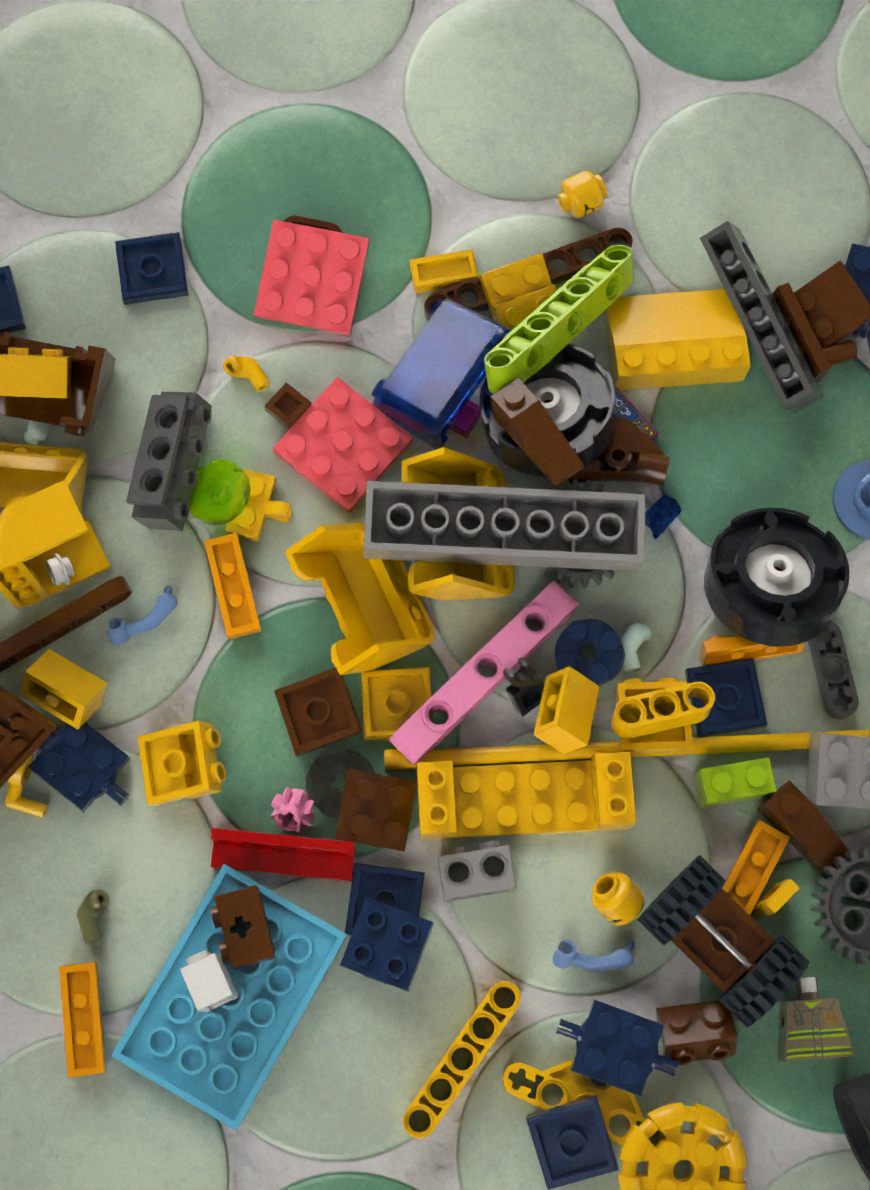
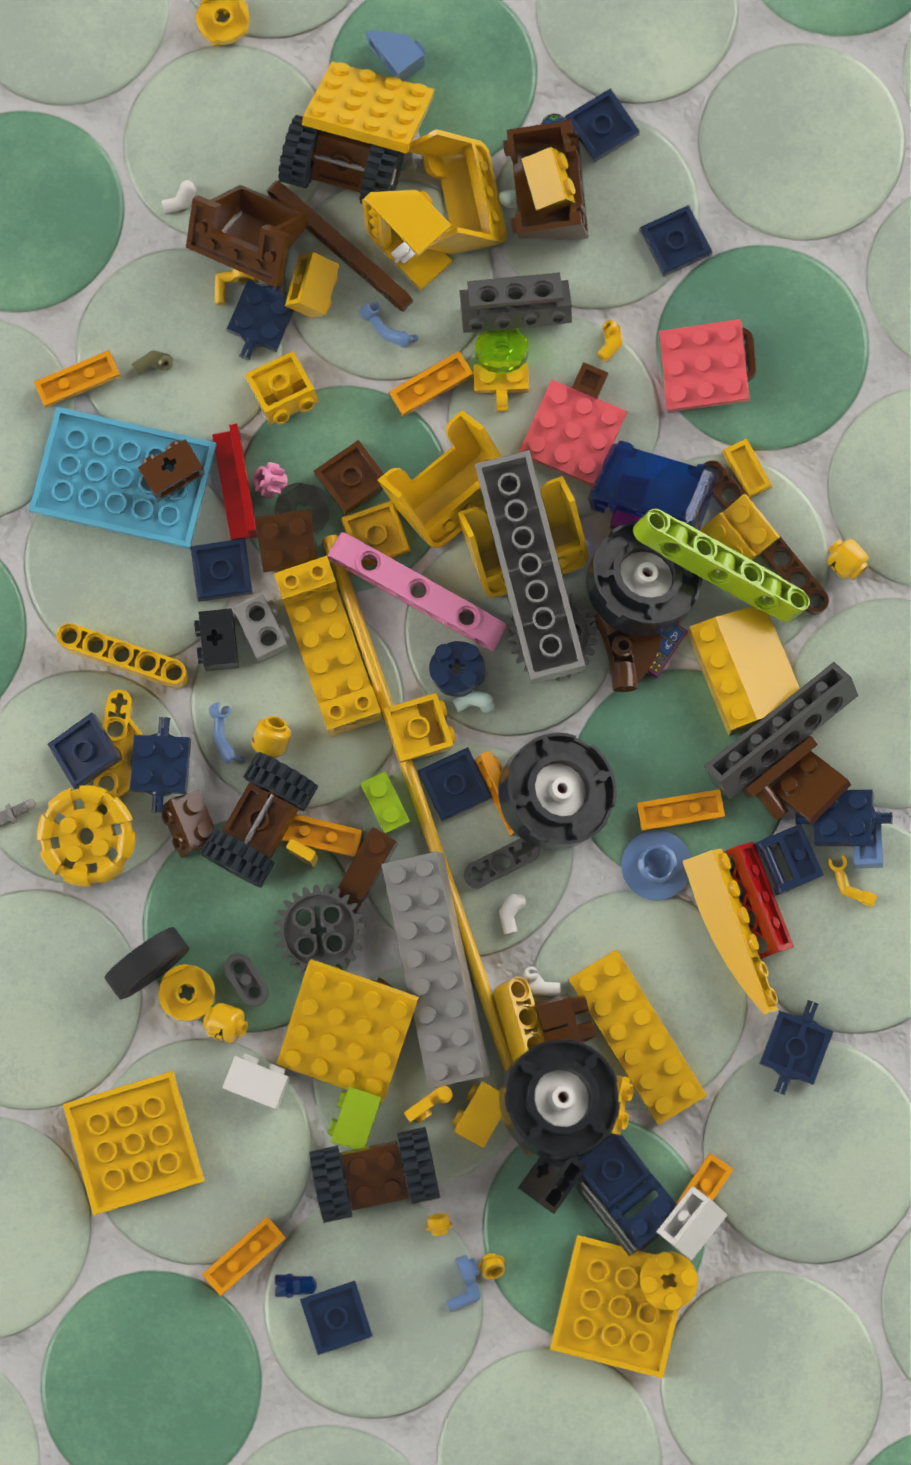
camera: 80 degrees right, 5 degrees up
white brick [180,950,239,1013] -> none
dark blue plate [340,897,434,992] -> none
reddish brown slope [490,378,584,487] -> none
black plate [503,657,544,717] -> none
yellow brick [533,666,599,754] -> none
yellow beam [611,682,715,739] -> none
clear blue piece [645,494,682,539] -> none
dark tan torso [778,977,855,1062] -> none
none -> black brick [194,608,239,671]
none -> light orange plate [636,789,725,832]

